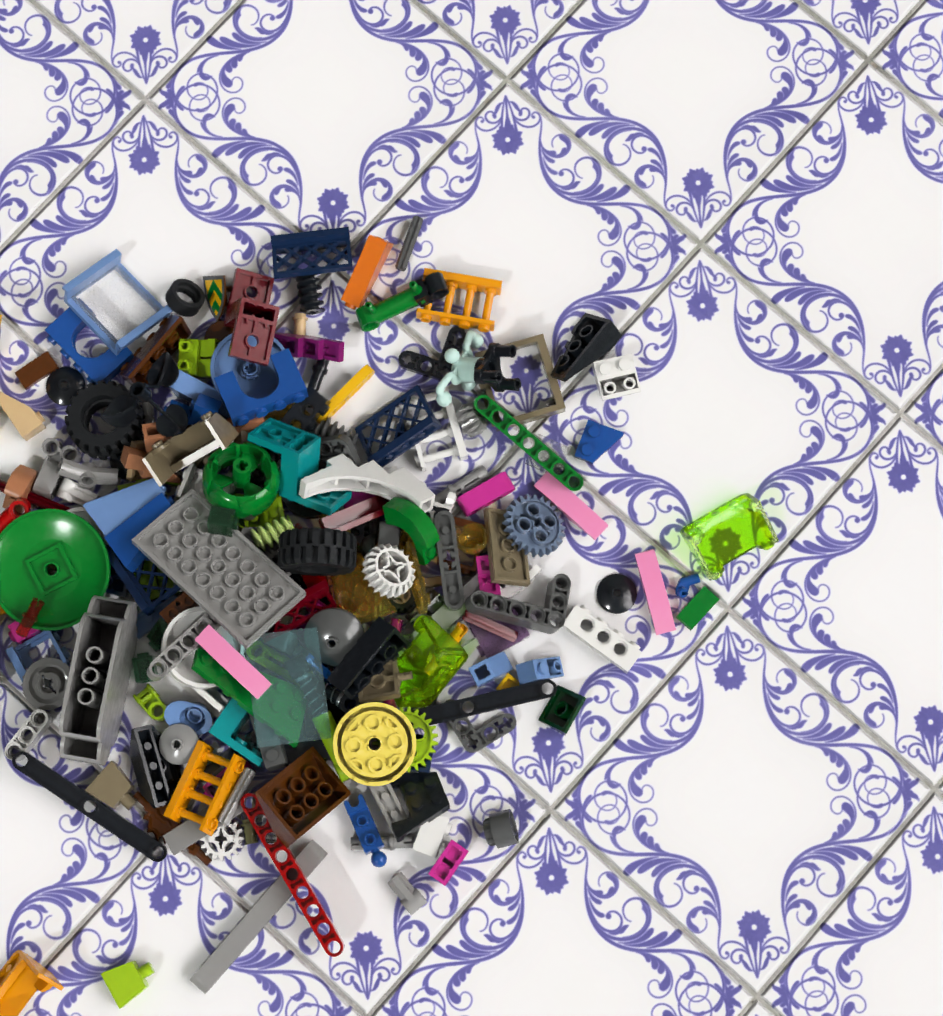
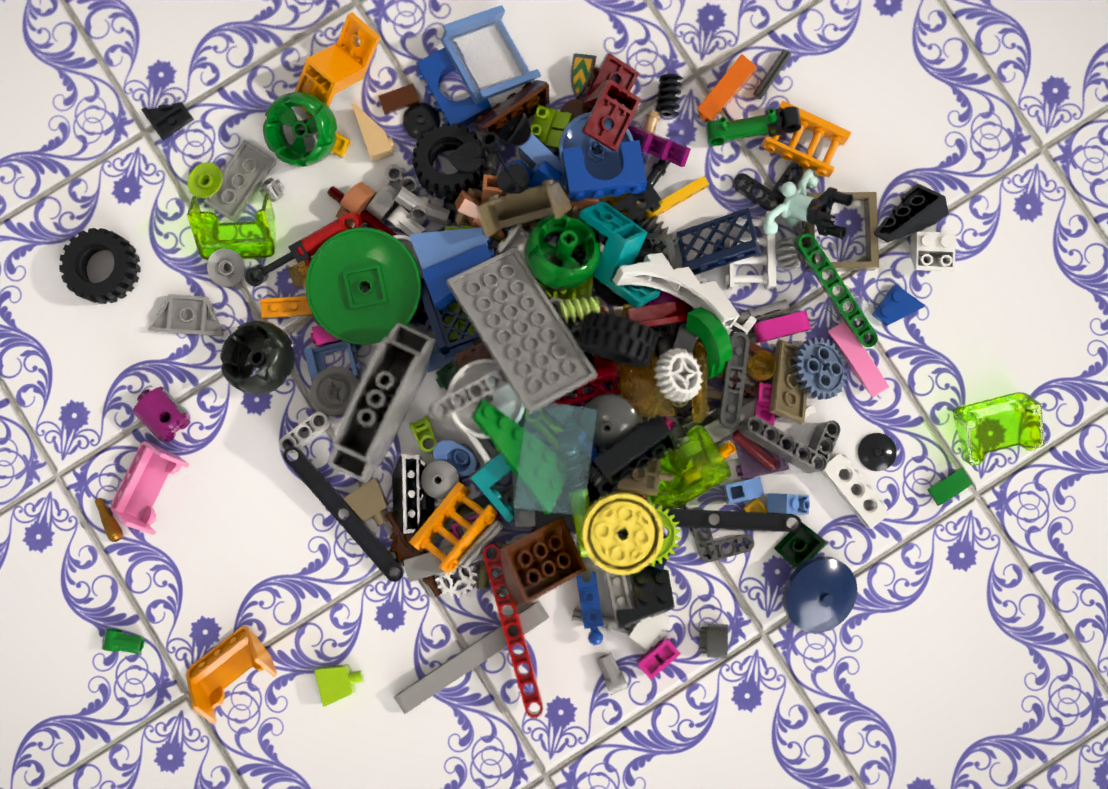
camera: 15 degrees right, 5 degrees up
clear red axle [16,597,45,637] -> none
clear green brick [132,652,158,684] -> none
black tyre [165,279,205,317] -> none
bright pink slope [194,625,272,699] -> none
clear green brick [207,506,239,537] -> none
dark blue fence [271,227,353,279] -> none
bright pink slope [634,549,676,635] -> none
blue arm [675,573,700,598] -> none
none -> dark blue dish [783,556,857,633]

